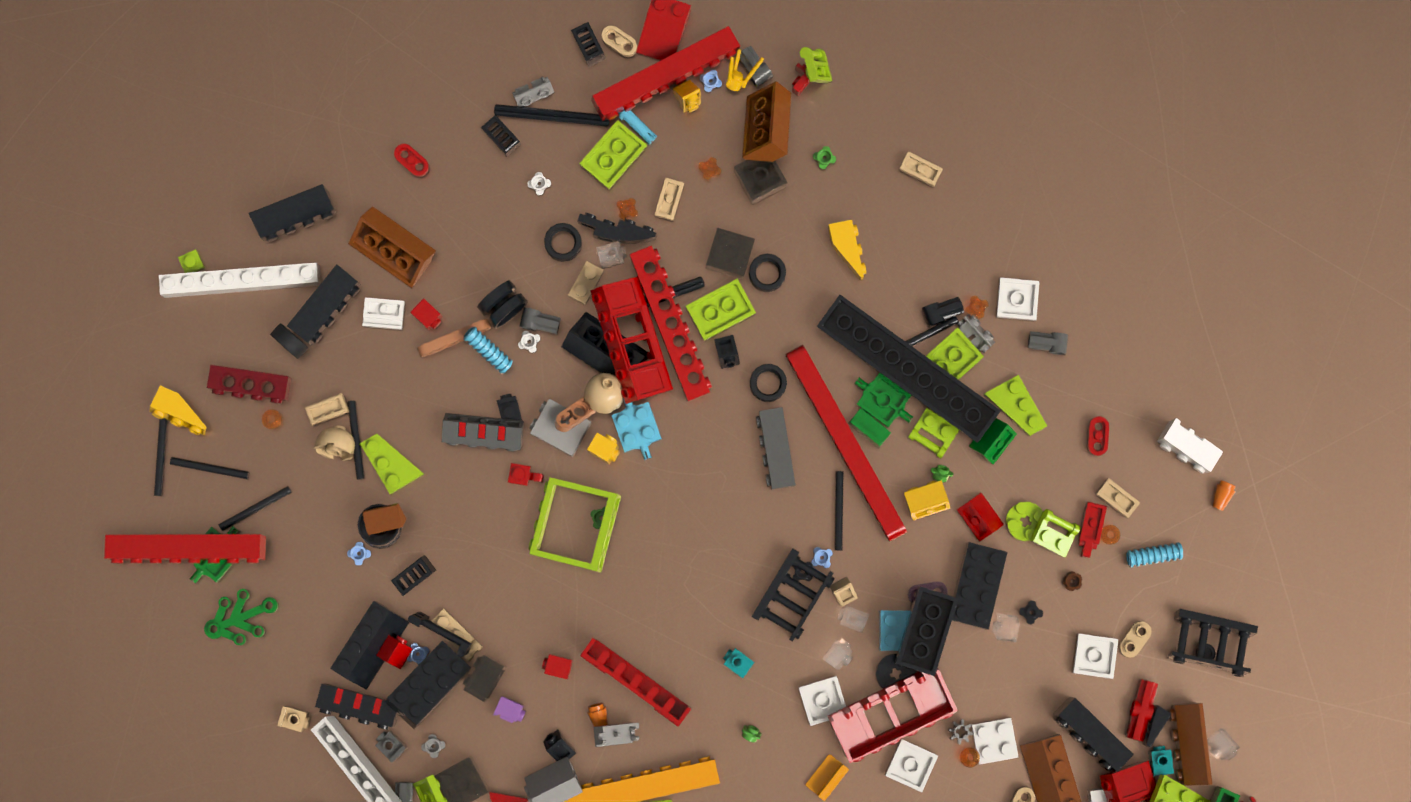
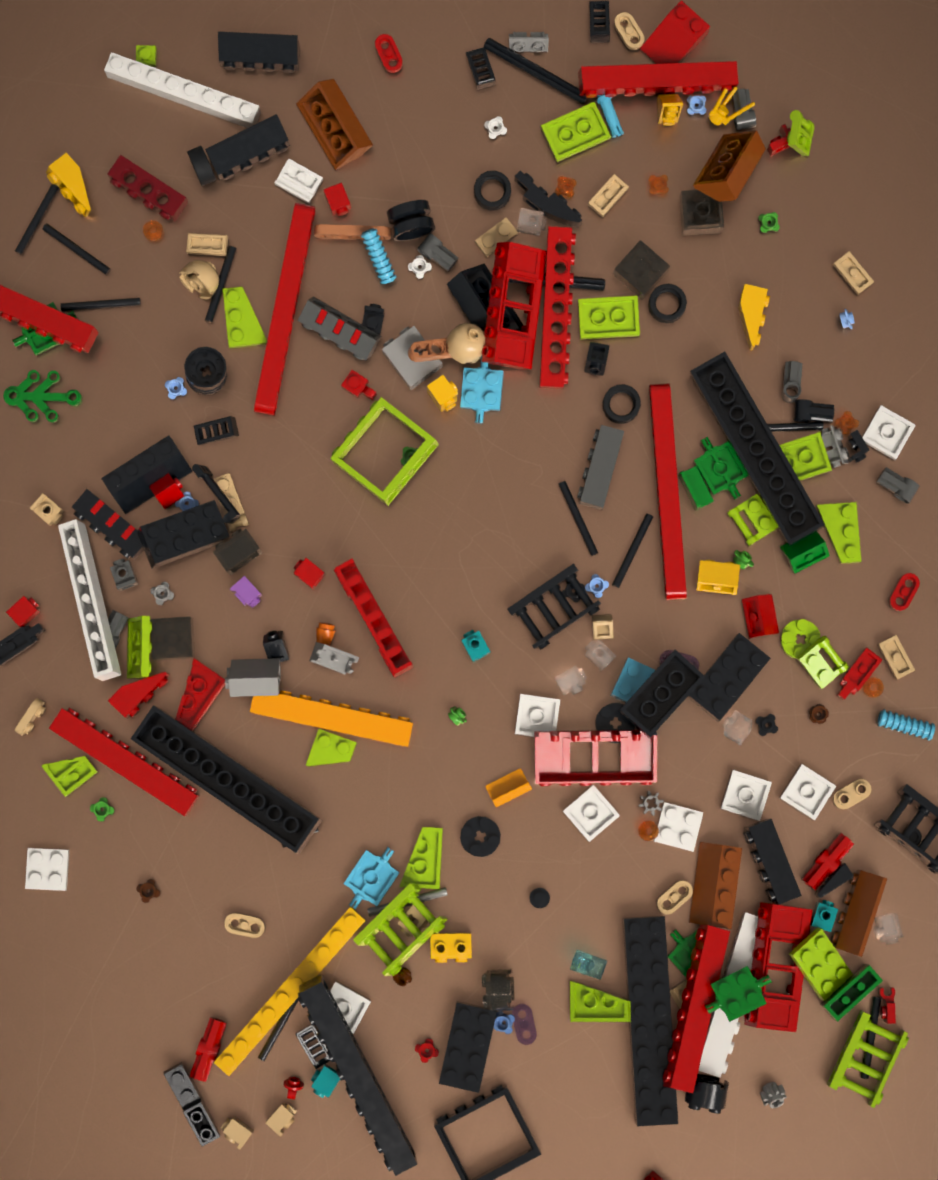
camera: 25 degrees right, 0 degrees up
dark orange slope [363,503,406,535] -> none
none -> red beam [254,203,315,416]
none -> black bar [558,481,598,556]
none -> white plate [720,770,772,821]
none -> dark grey piece [781,361,803,403]
none -> light blue plate [840,309,855,329]
none -> black bracket [848,430,869,463]

